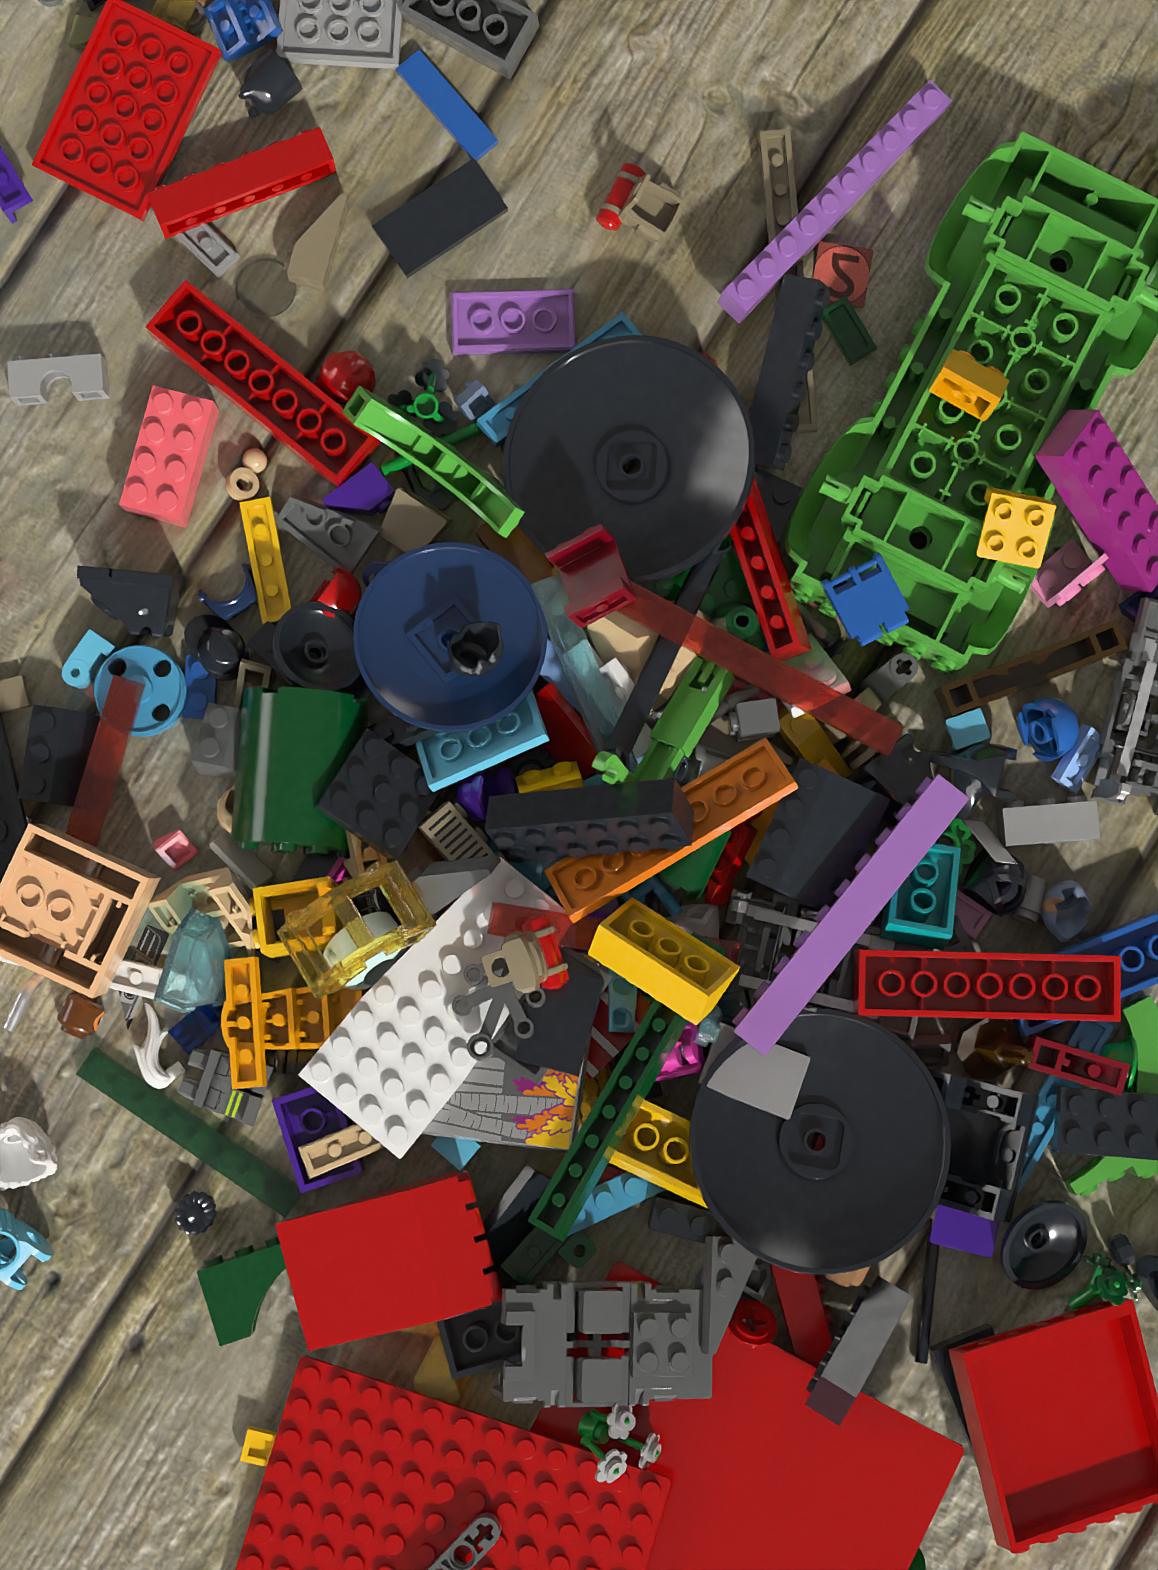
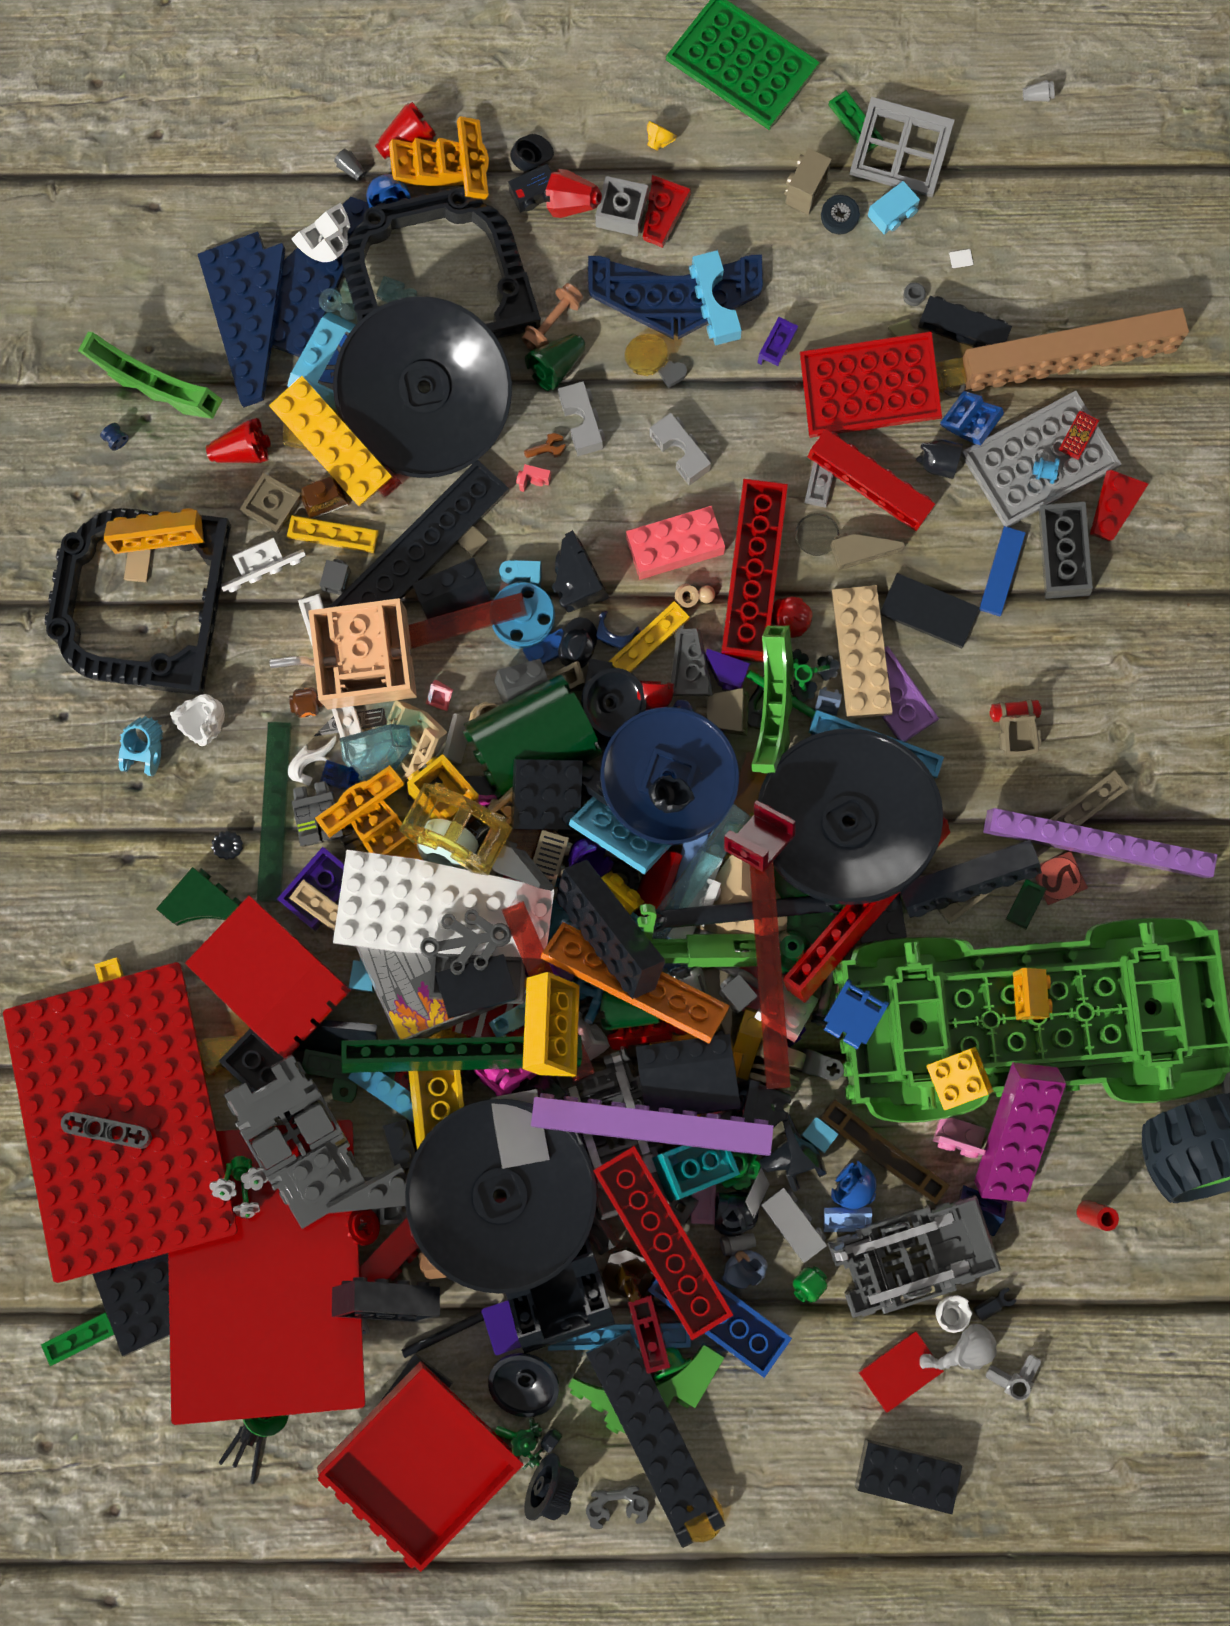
camera: 65 degrees right, 5 degrees down
dark tan piece [481,915,569,993] -> none
clear light blue plate [694,1005,722,1047] -> none
none -> green head [793,1266,828,1302]
none -> tan plate [832,585,892,719]

